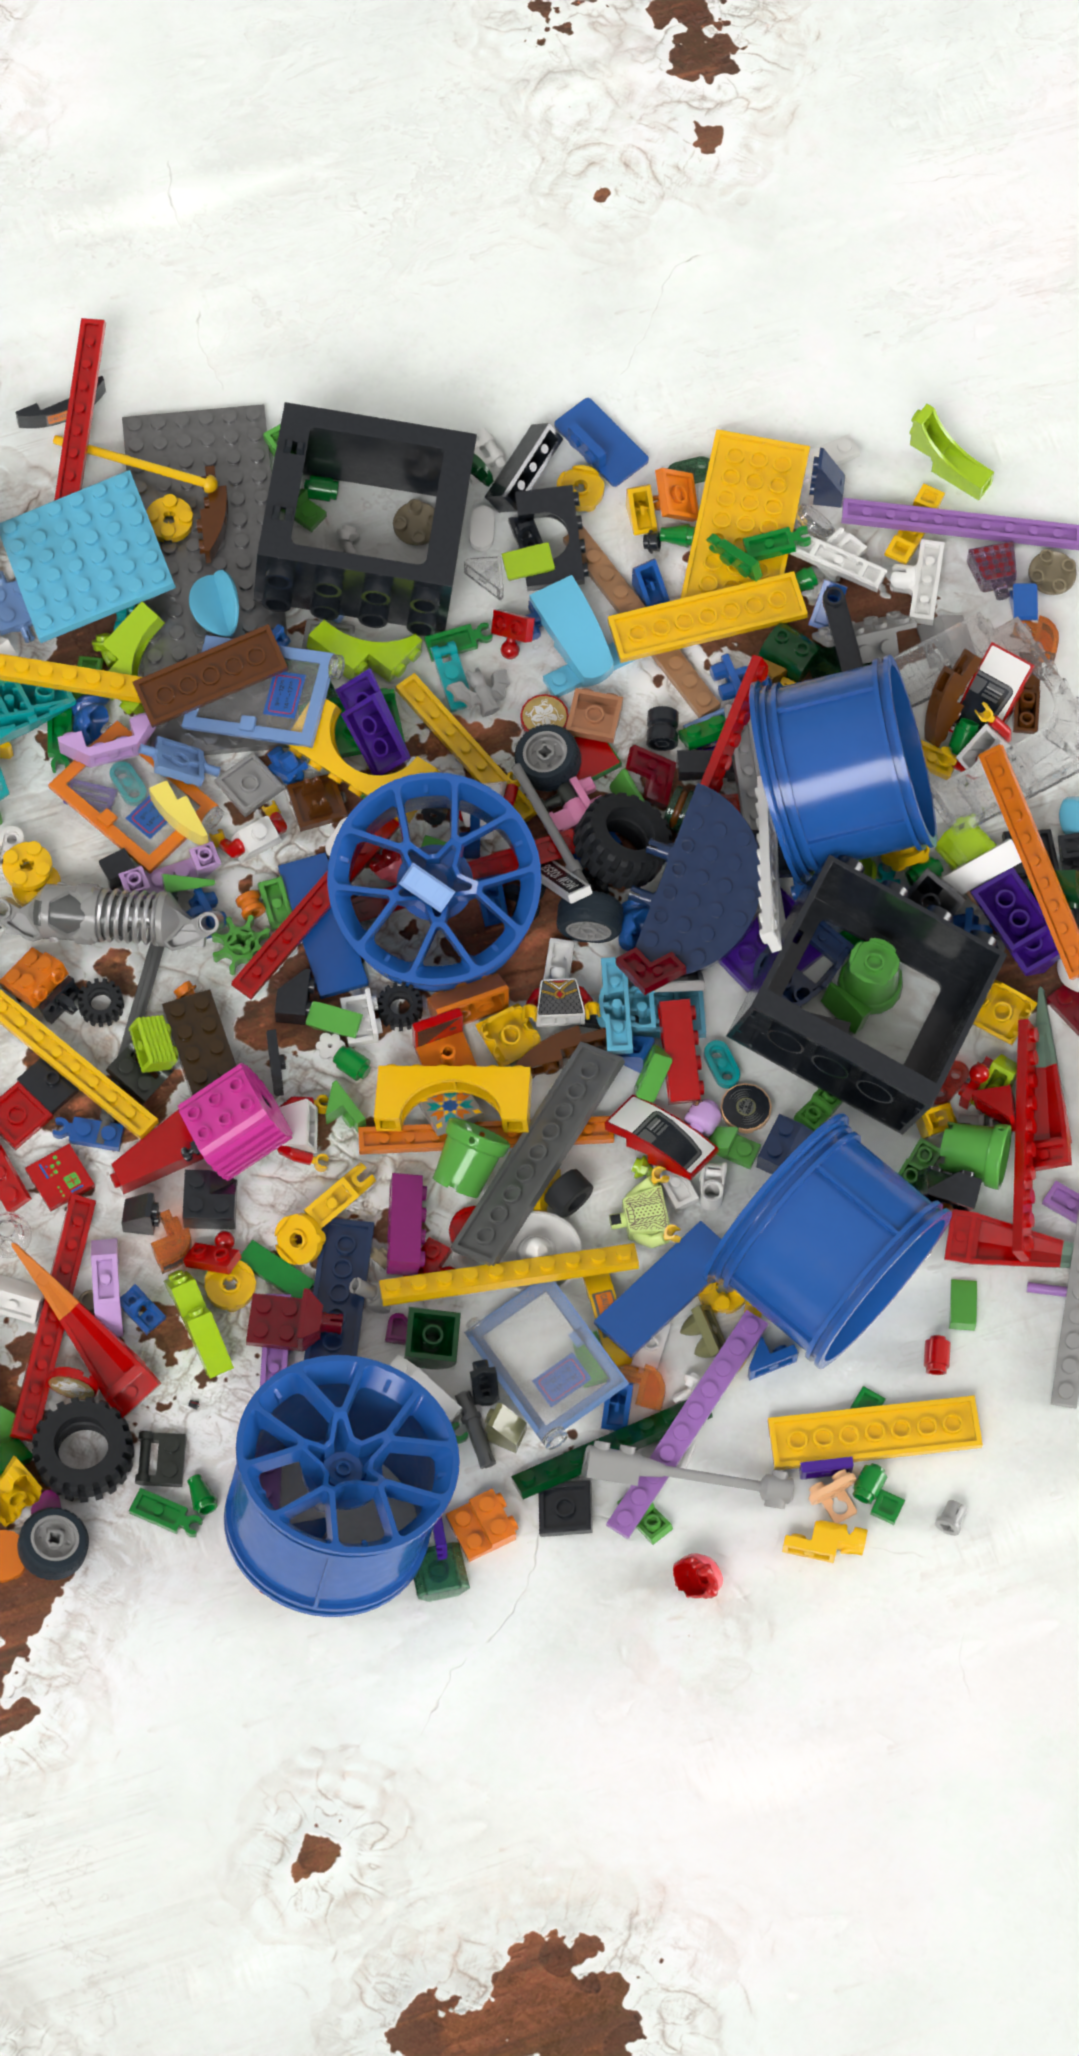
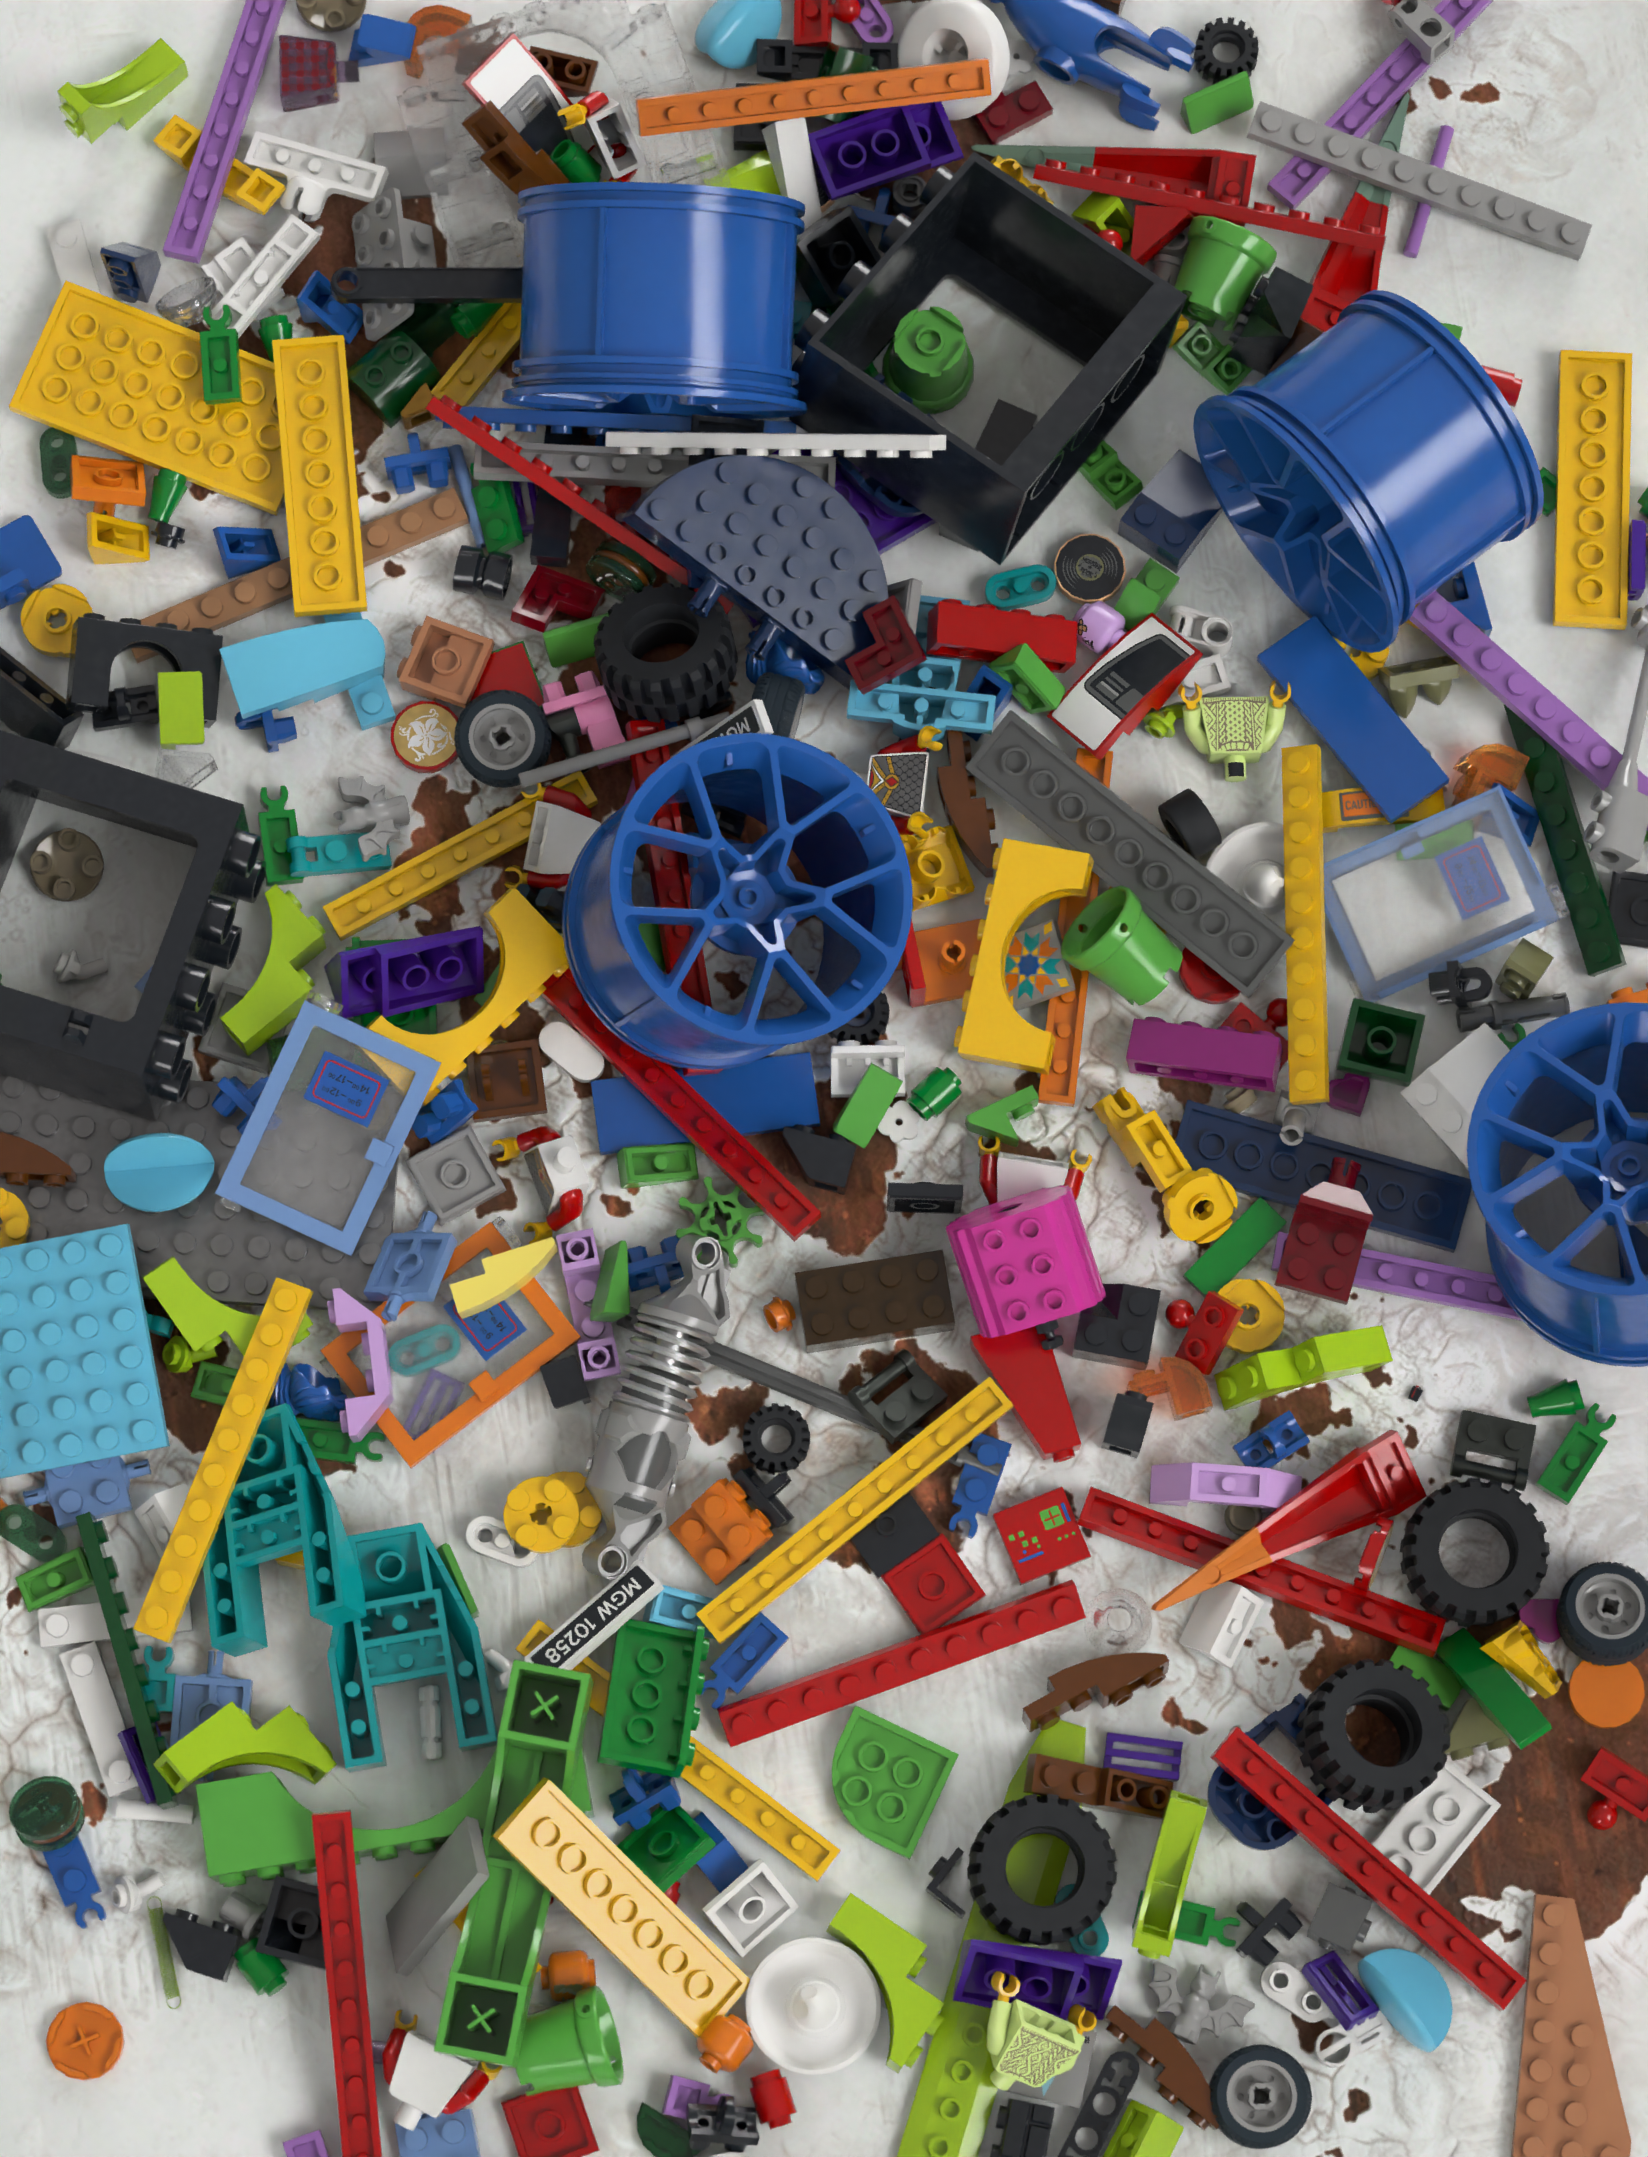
camera: 80 degrees left, 10 degrees up
lime brick [129,1015,178,1073] -> none
reddish brown plate [132,624,289,728] -> none
orange wheel [235,890,266,921] -> none
light blue tile [398,863,455,913] -> none
red plate [491,609,535,660] -> none
white plate [672,1373,702,1404] -> none
green plate [706,533,763,582] -> none
bright green slope [821,982,872,1035] -> none

